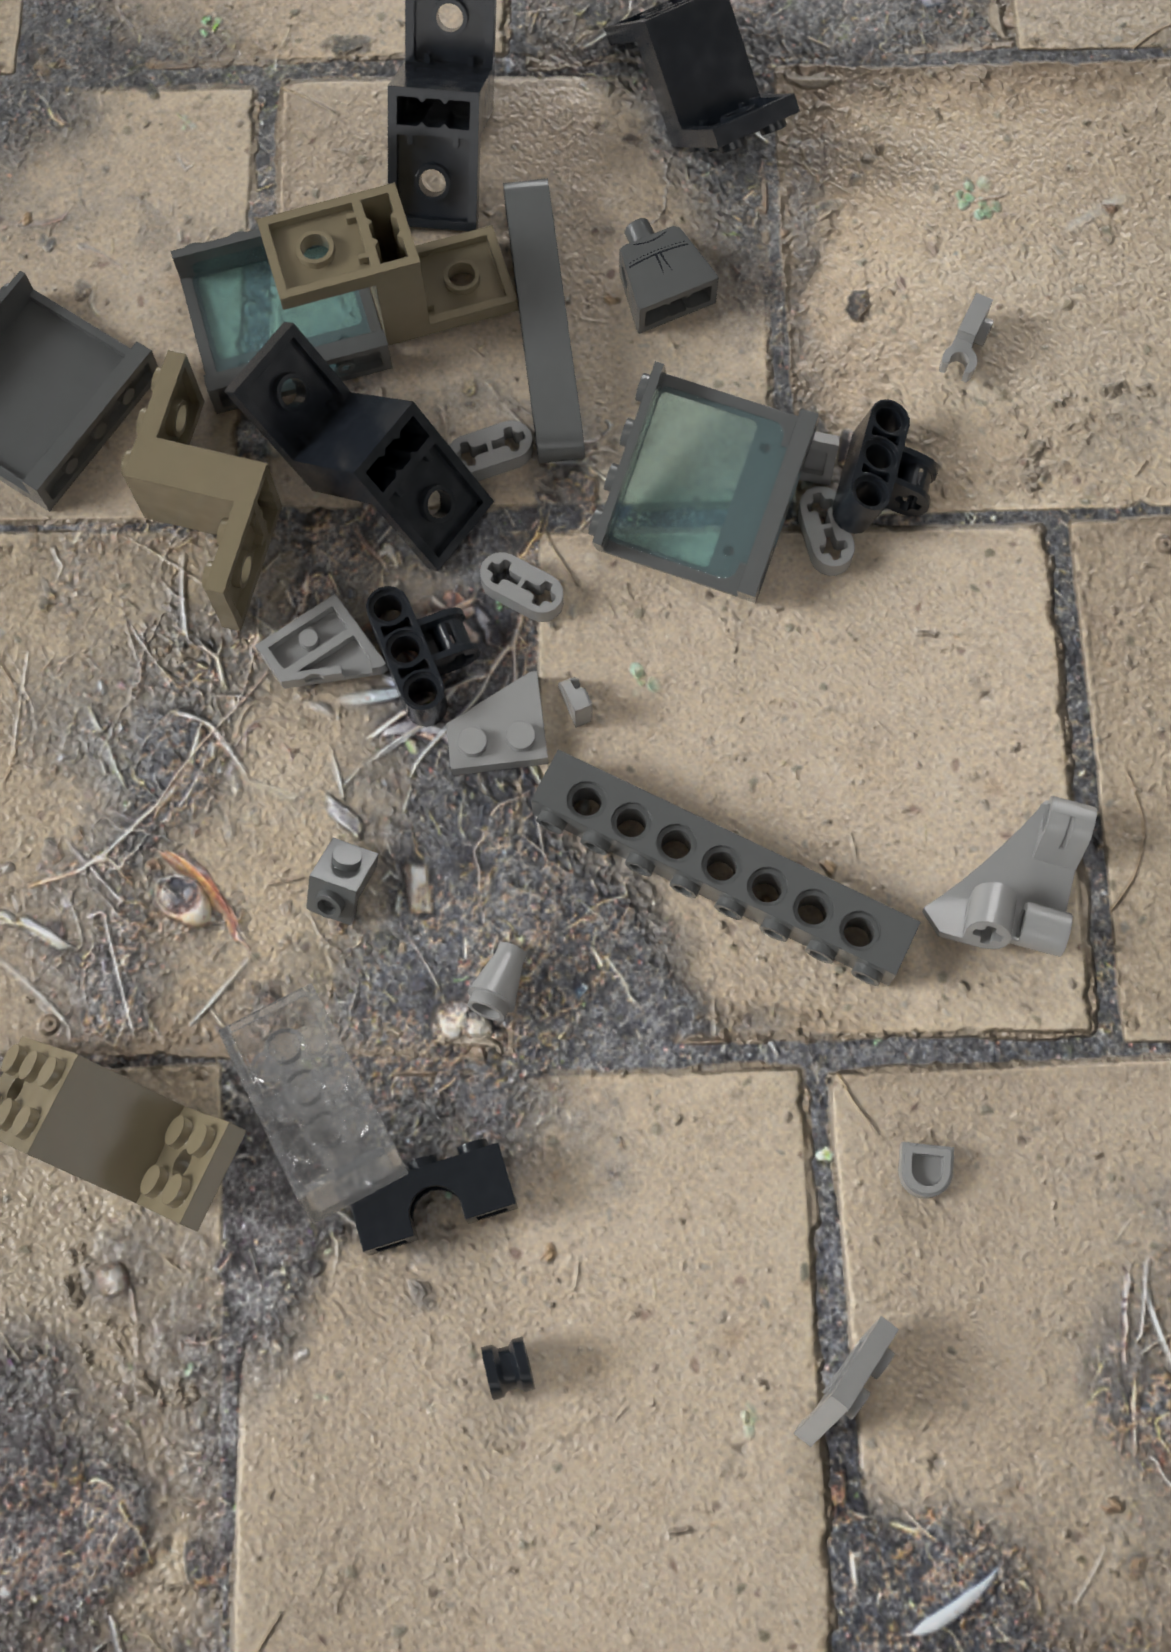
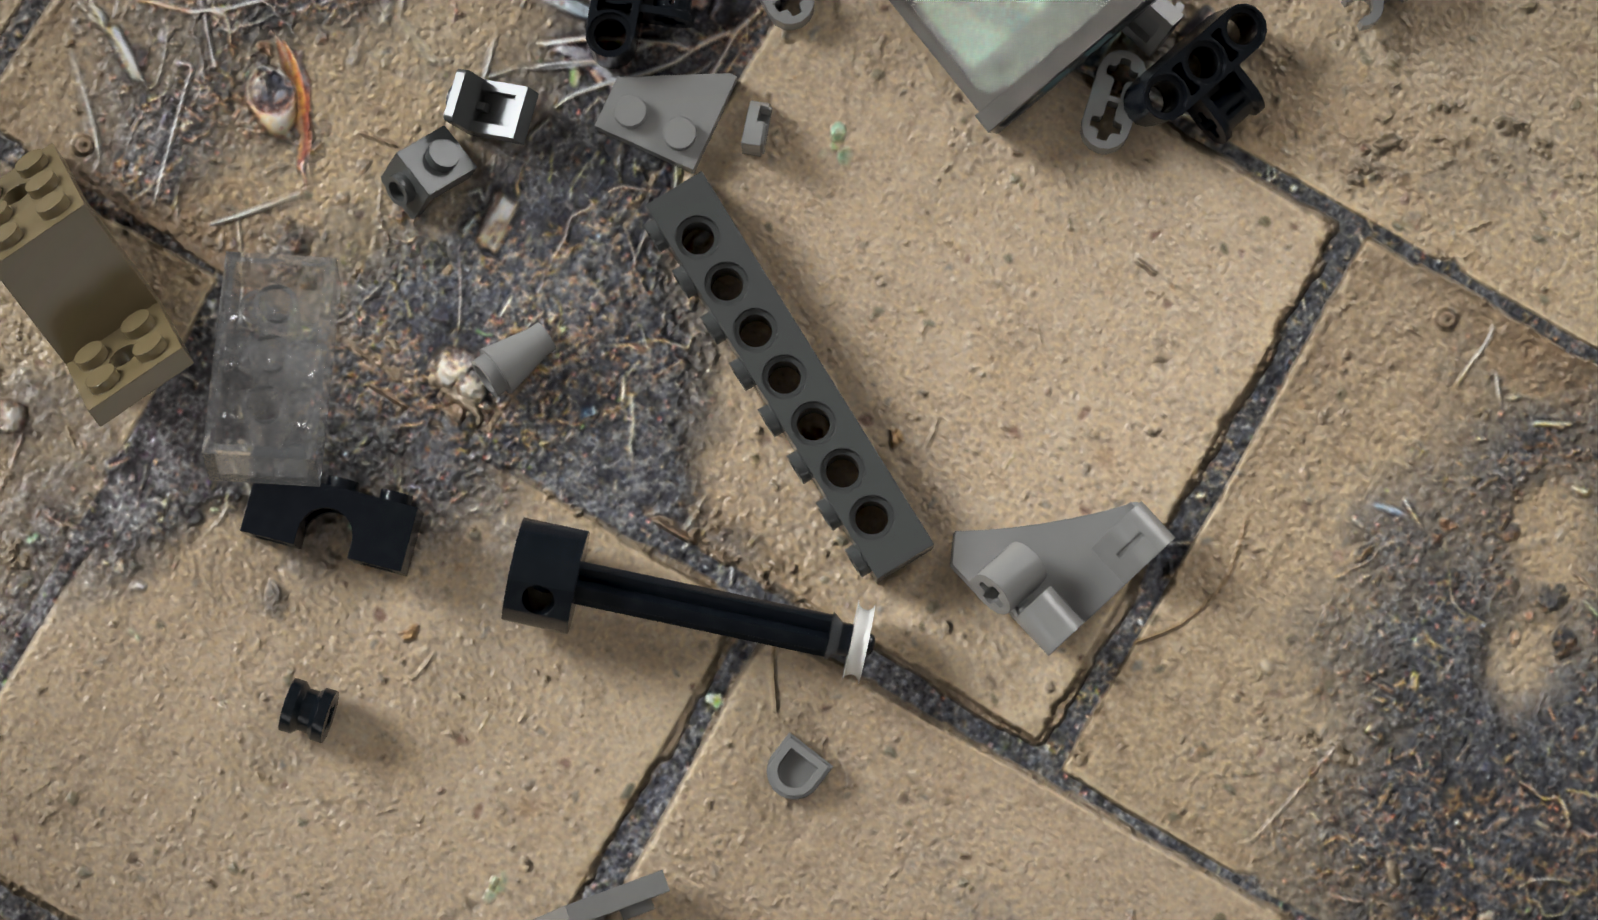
camera: 35 degrees right, 10 degrees up
none -> dark grey bracket [443,69,539,145]
none -> black piece [501,517,876,684]

